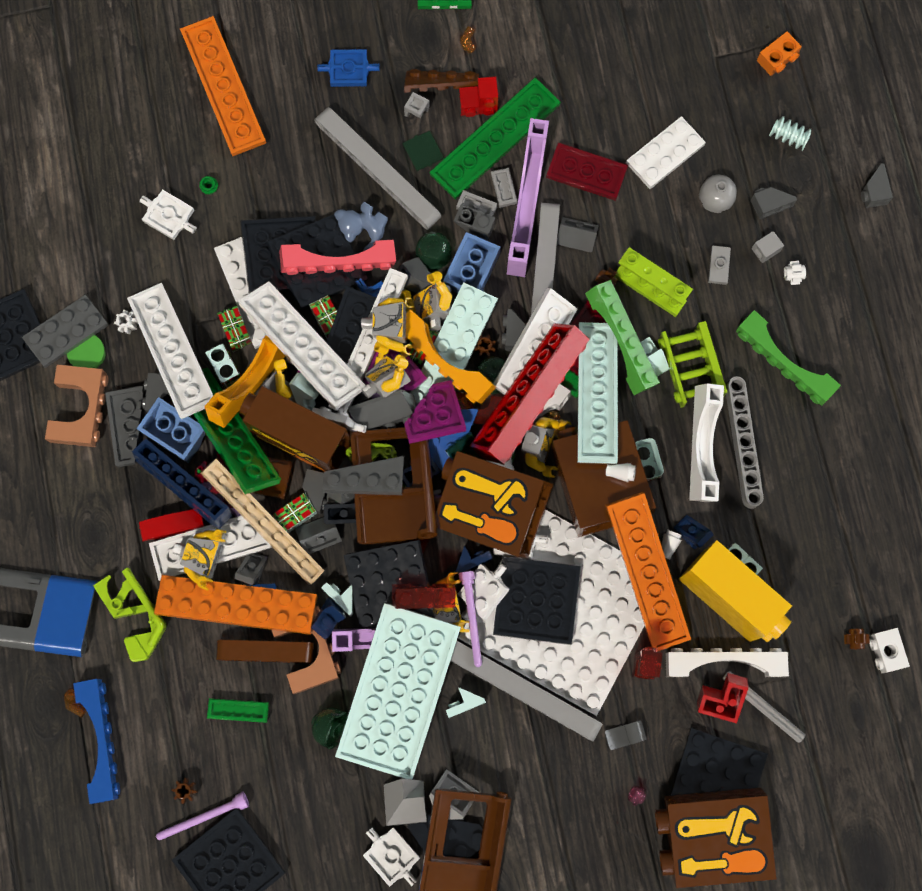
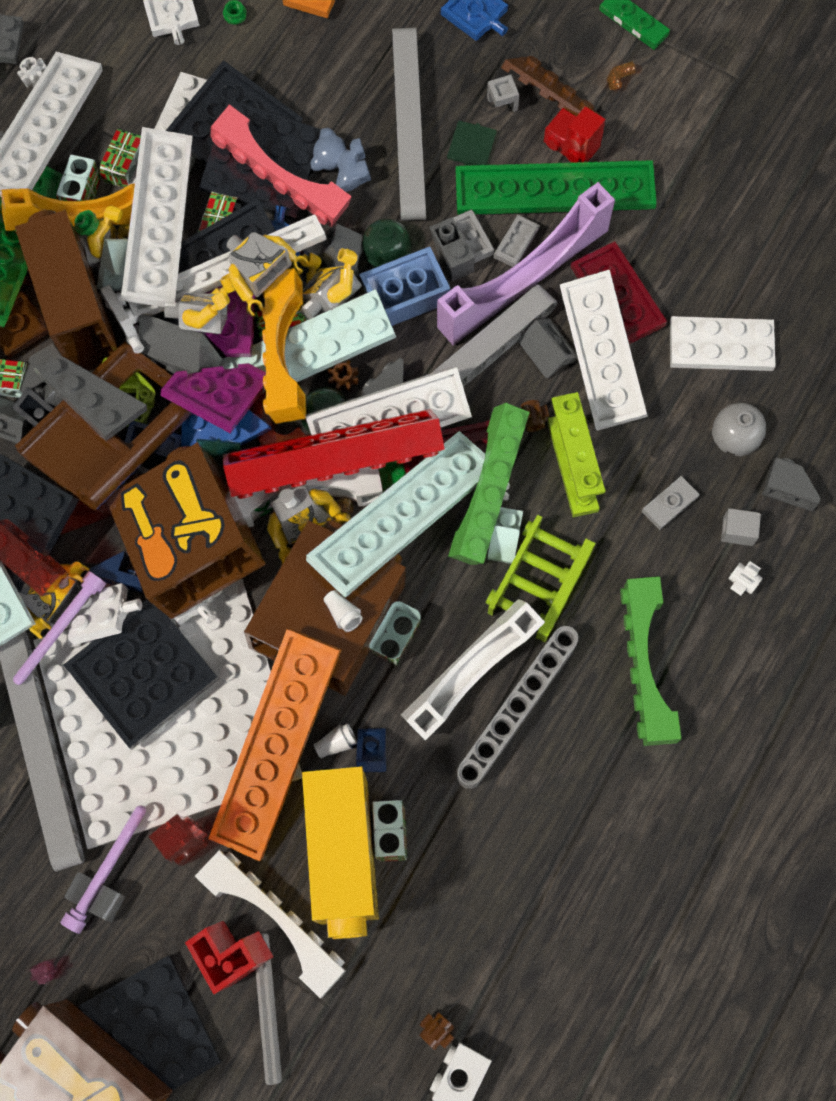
camera: 45 degrees right, 5 degrees down
none -> lavender piece [60,805,146,934]
none -> green plate [74,210,99,236]
none -> white plate [560,270,648,431]

